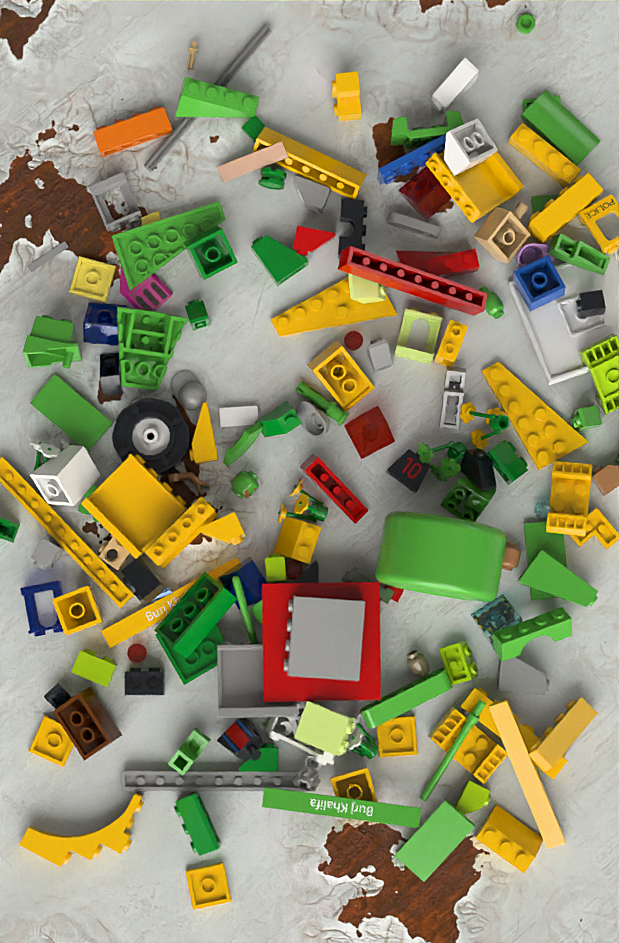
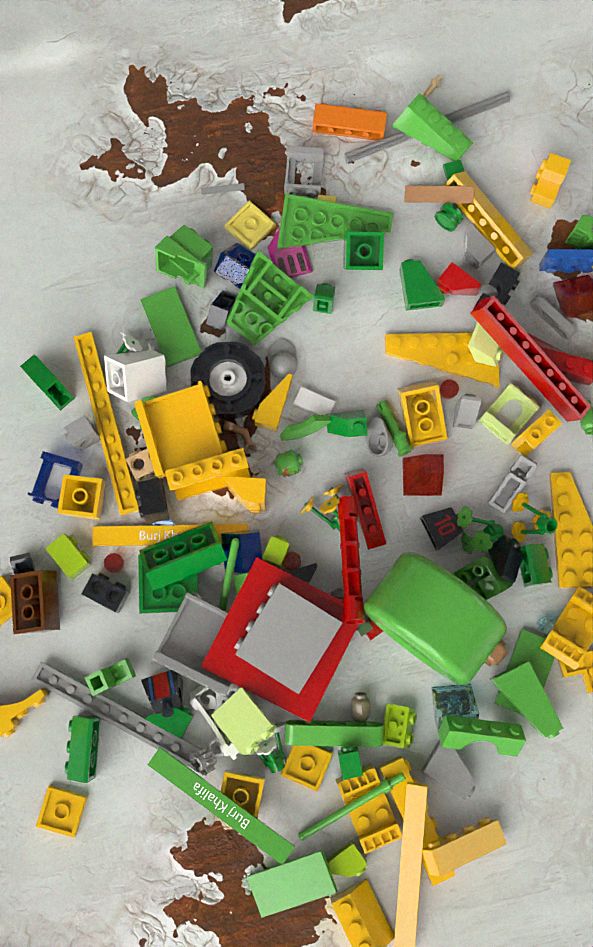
camera: 25 degrees right, 5 degrees down
yellow slope [273,517,322,565] -> none
none -> red piece [337,496,365,624]
none -> green slope [338,745,363,780]

